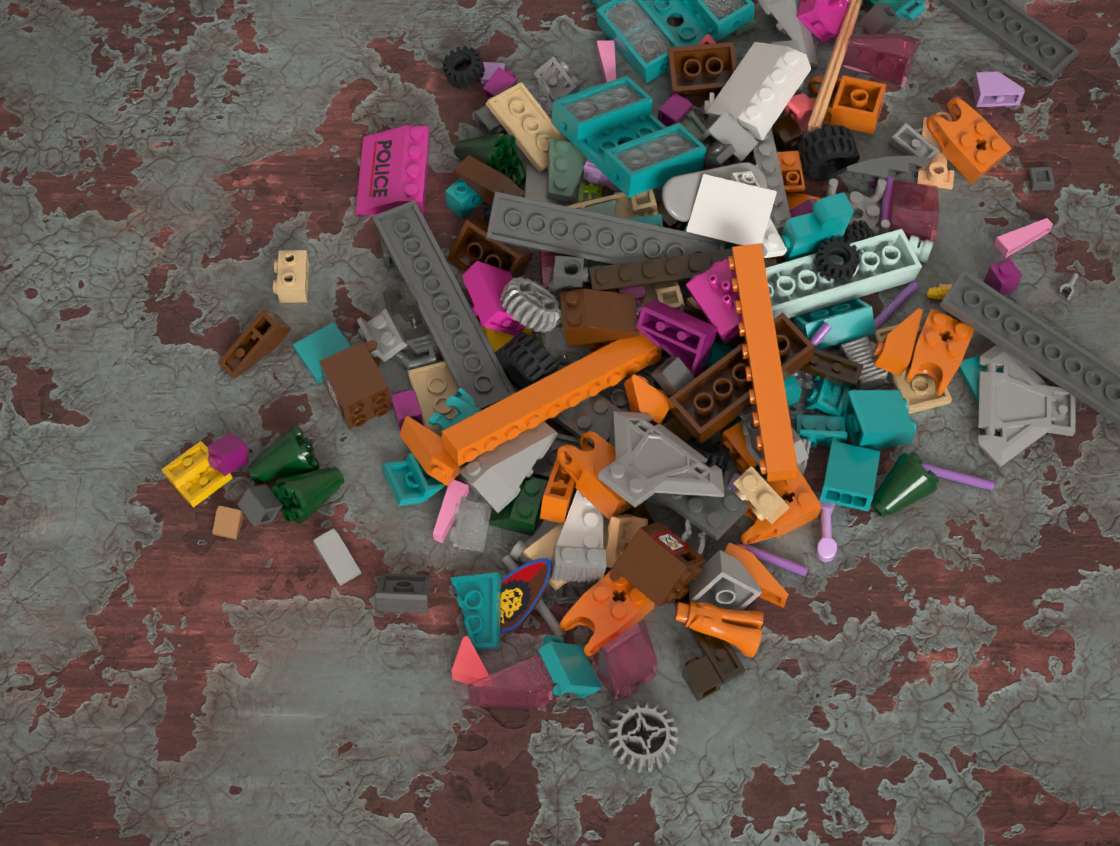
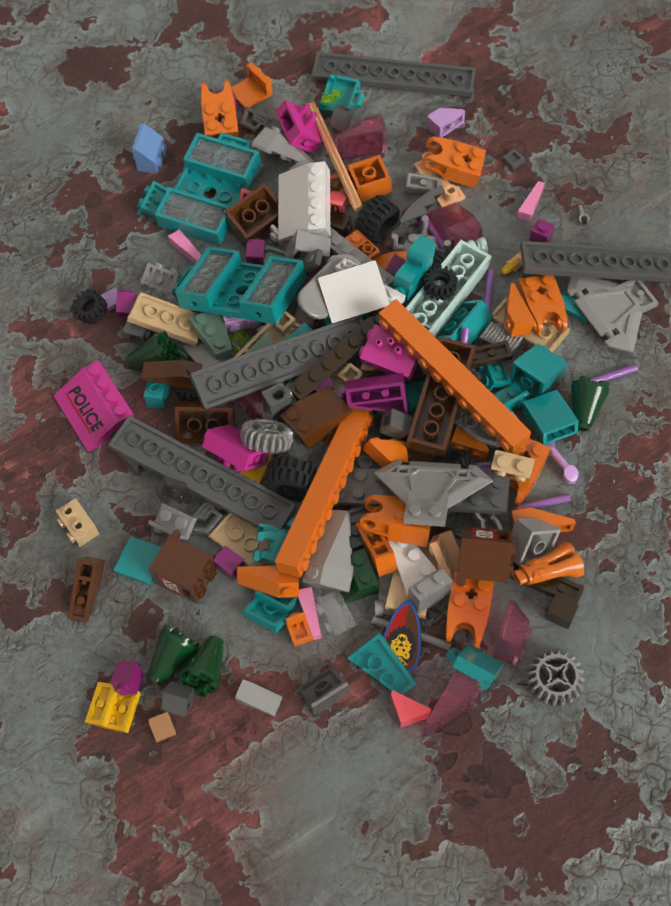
camera: 30 degrees left, 0 degrees up
none -> orange bracket [285,612,314,647]

